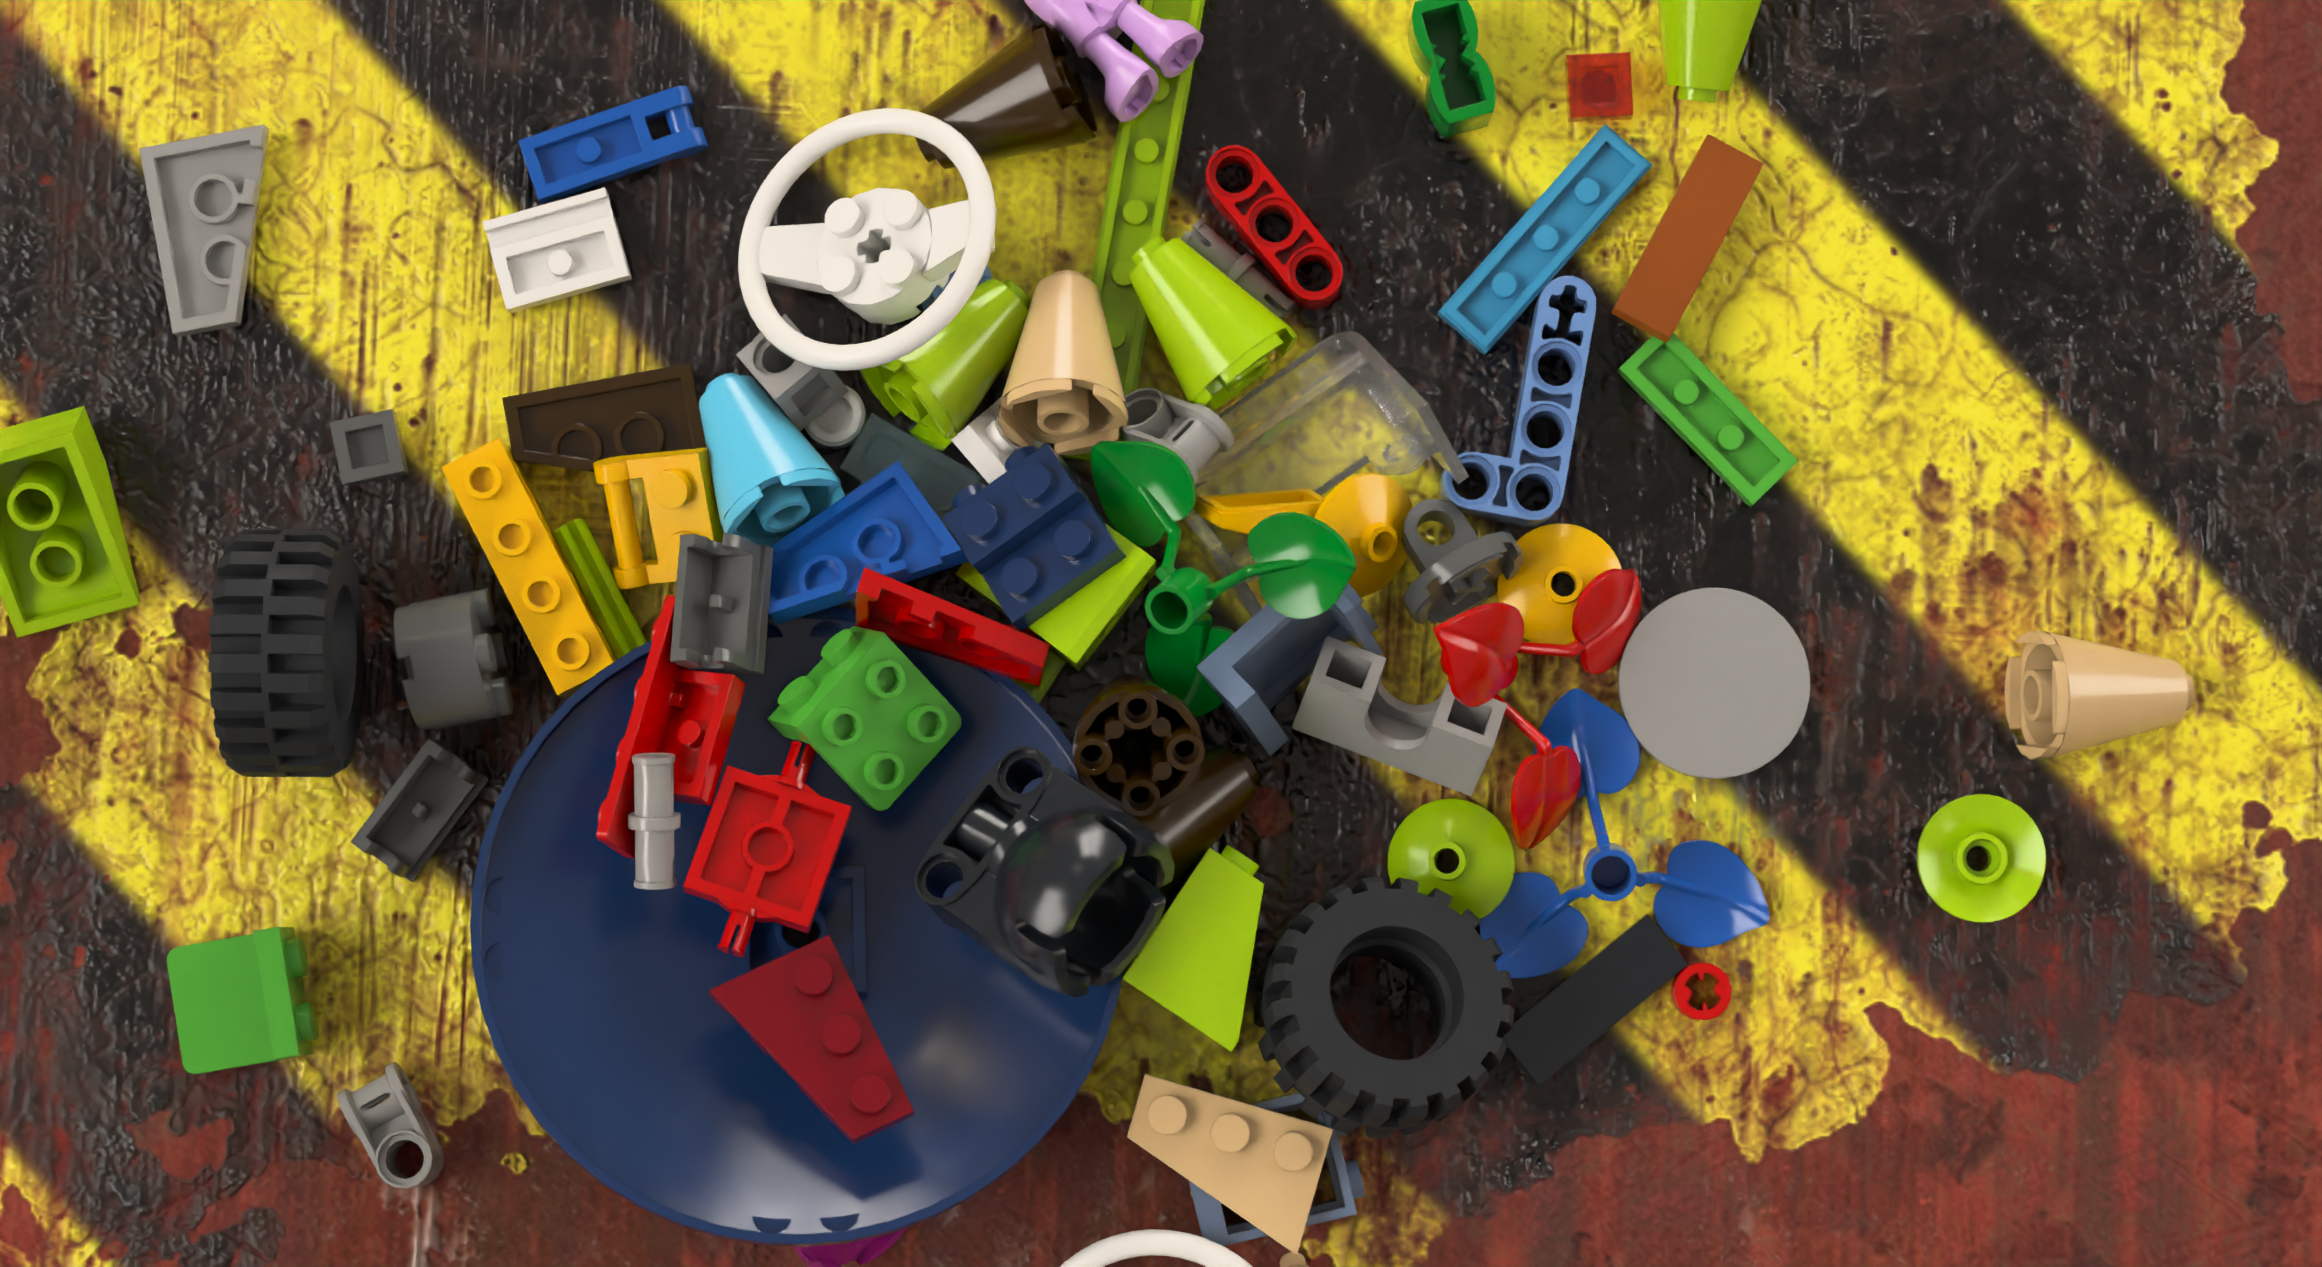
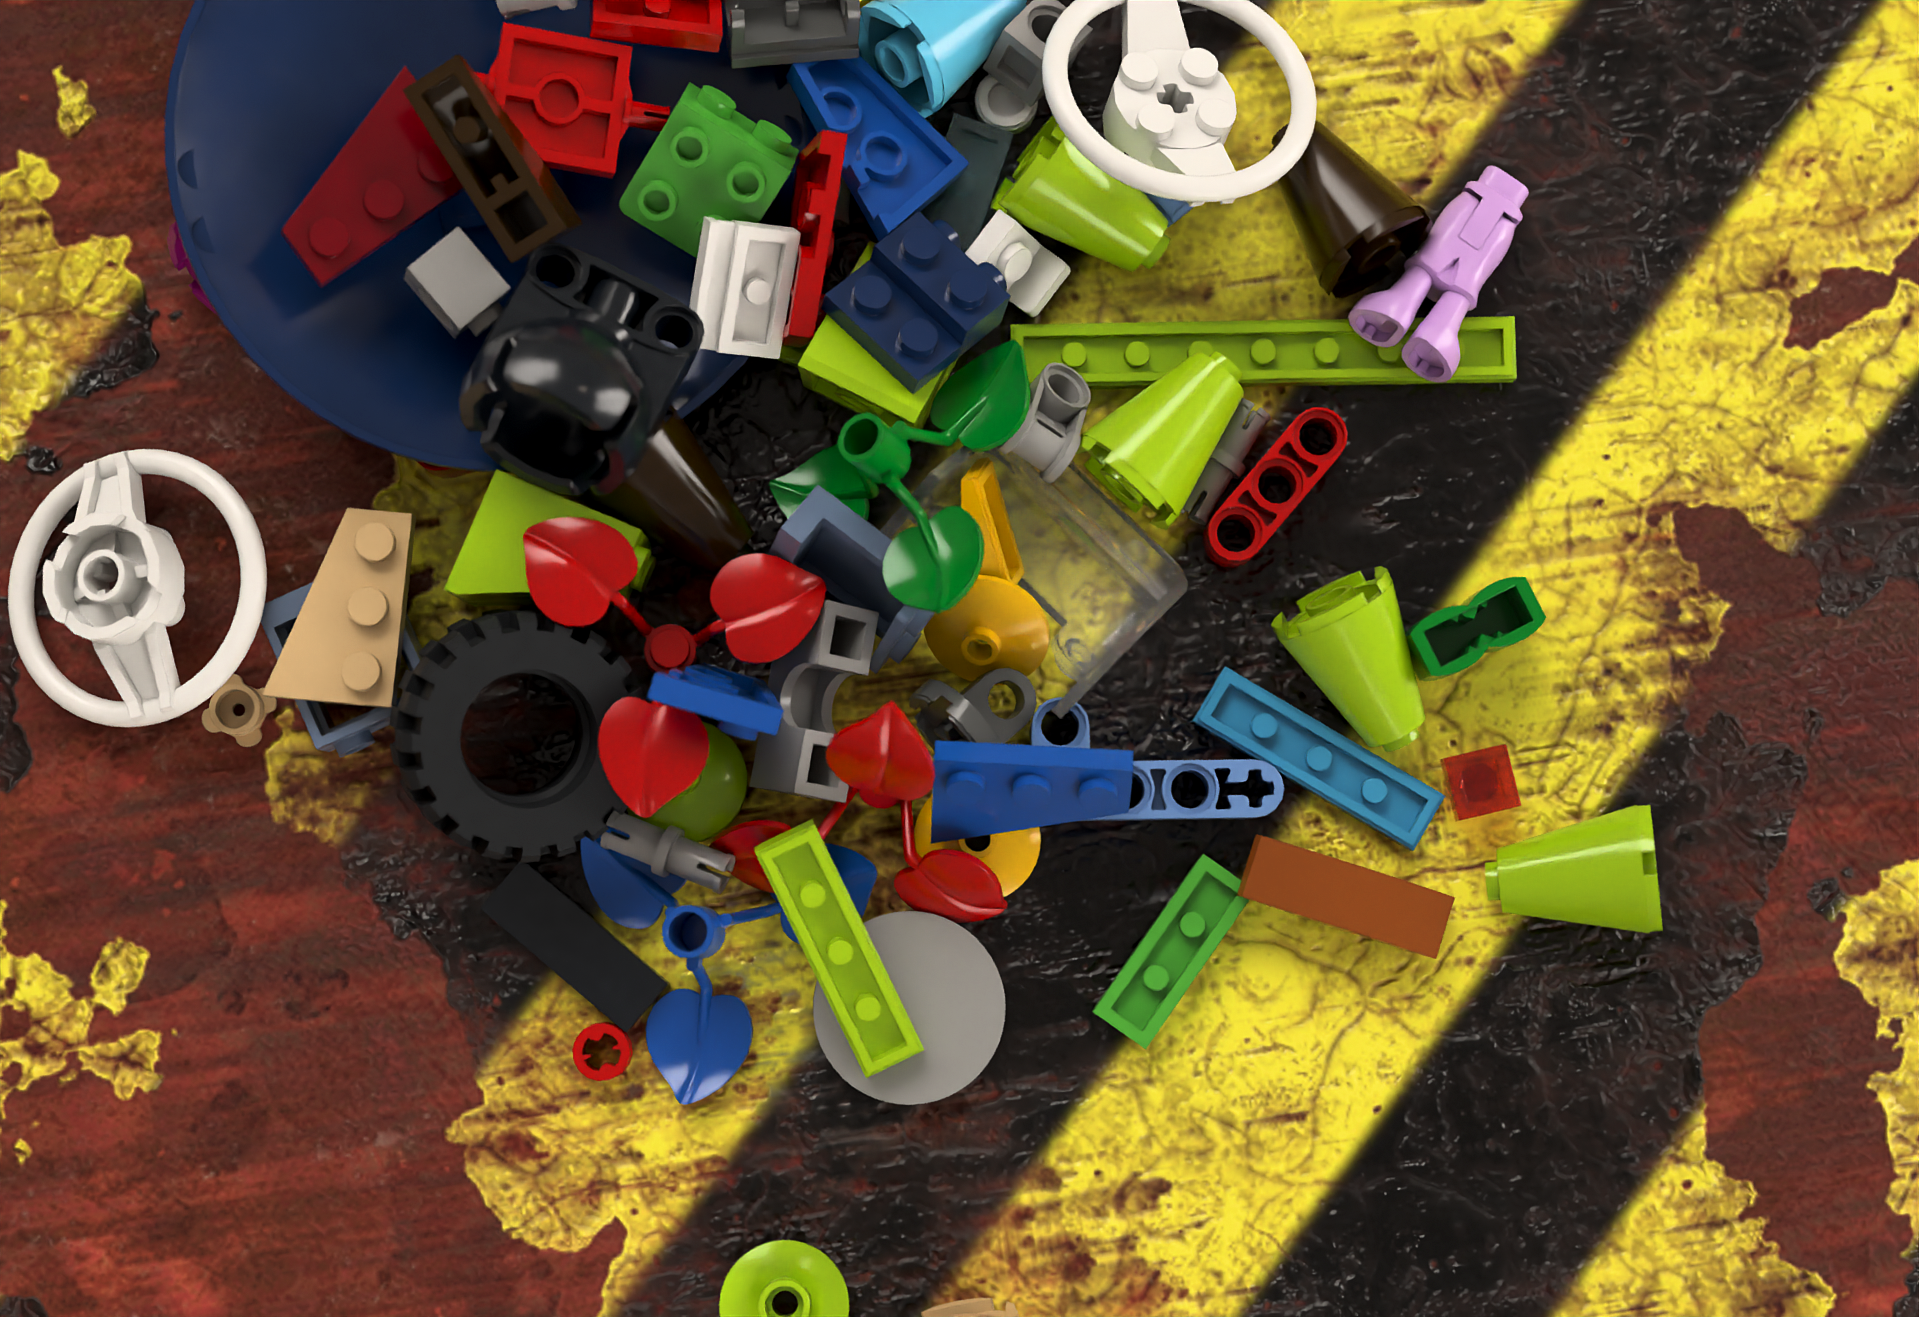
camera: 75 degrees right, 0 degrees up
tan cone [998,270,1128,455] -> none
dark brown cone [1072,674,1205,817] -> none
none -> dark brown slope [402,54,583,263]
none -> light grey brick [403,226,511,339]
none -> red plant [523,517,826,818]
none -> light grey pin [600,811,735,894]
none -> blue wing [647,663,784,740]
none -> white plate [689,216,801,359]
none -> lime tile [753,819,924,1078]
none -> blue wing [931,740,1133,844]
none -> lime cone [1271,566,1426,752]

